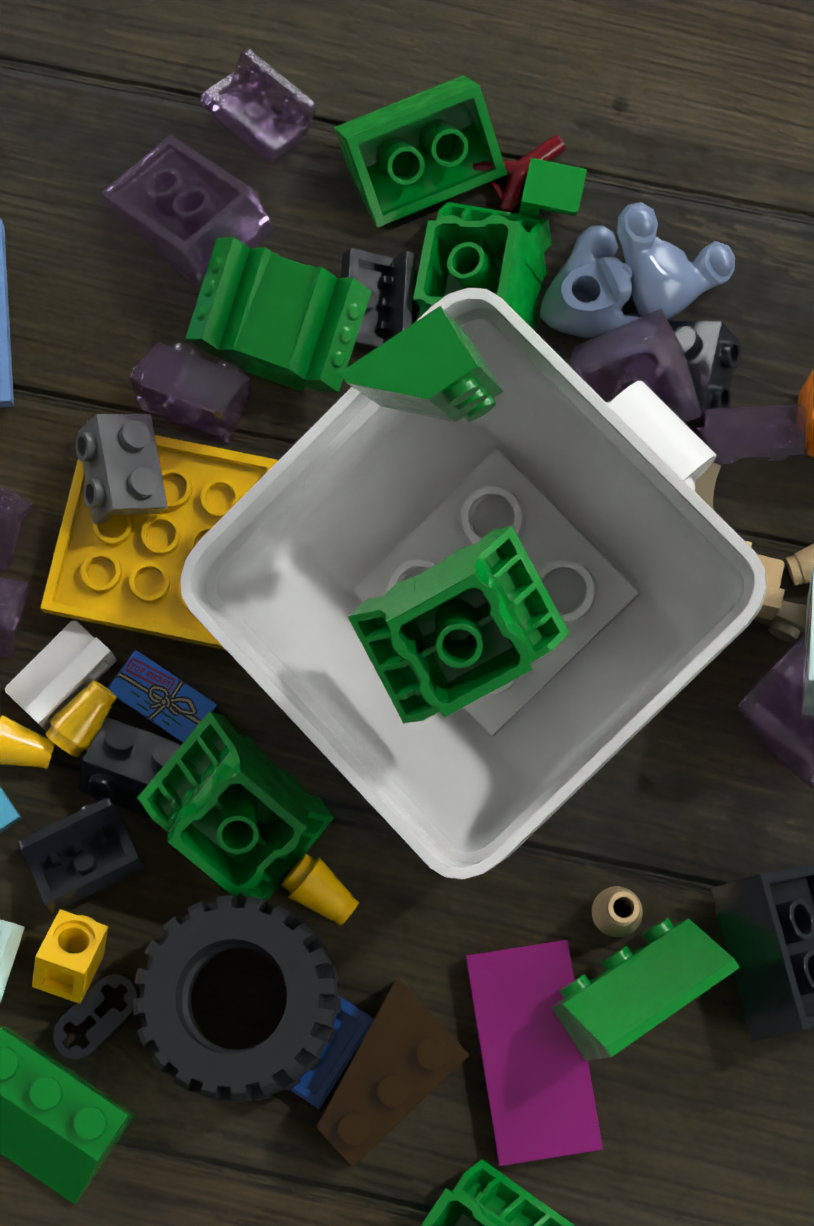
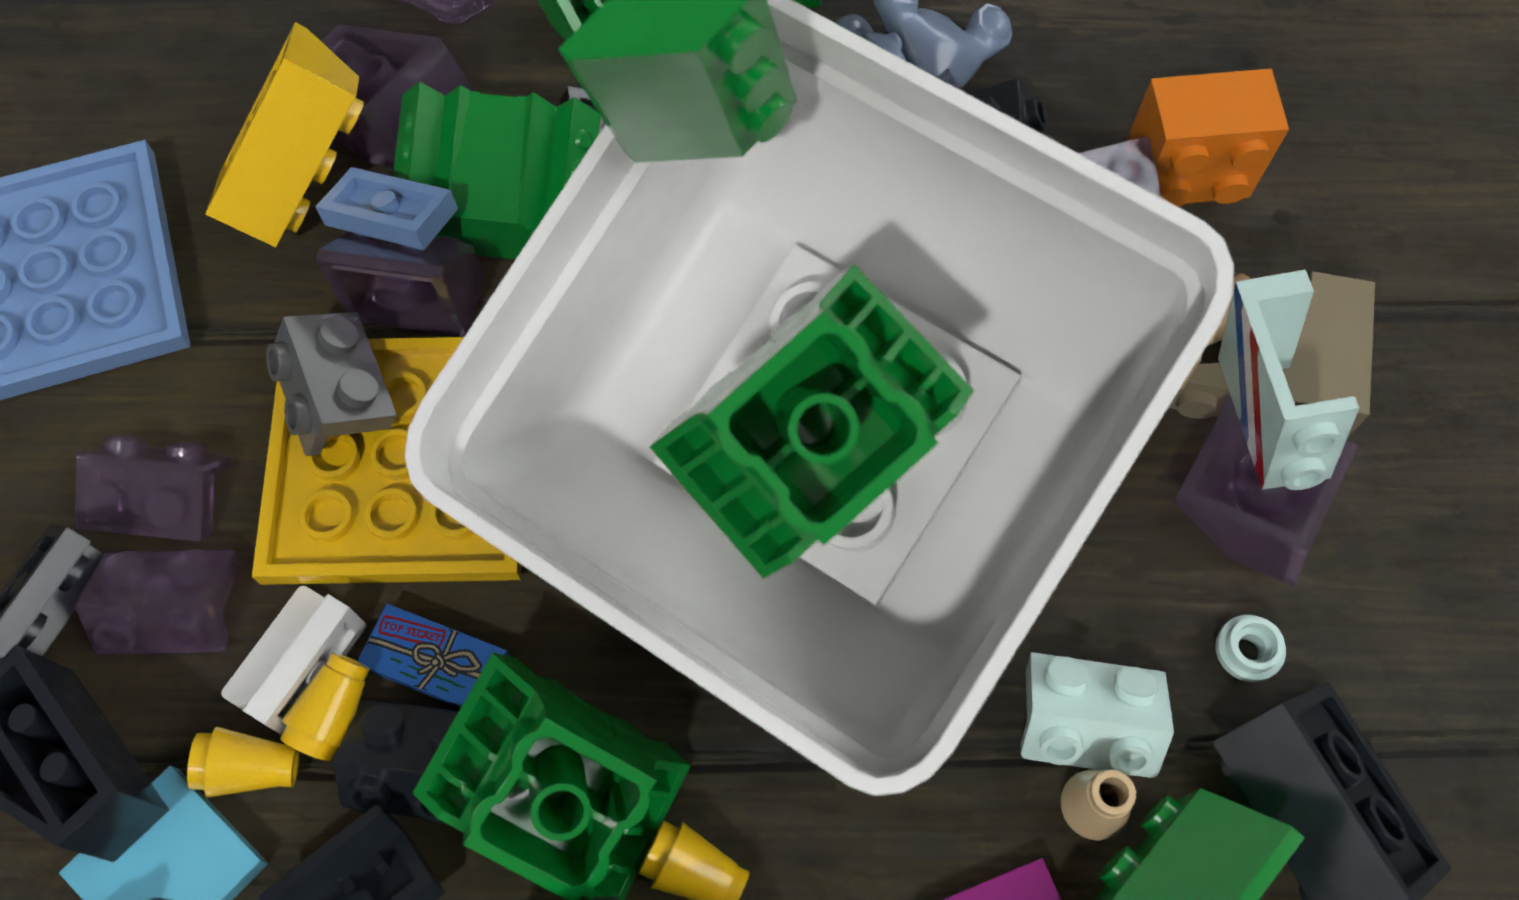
camera: 10 degrees left, 10 degrees down
none -> yellow slope [205,22,364,247]
none -> medium blue plate [316,167,458,250]
none -> light aqua bracket [1021,652,1174,778]
none -> light aqua plate [1215,615,1286,682]

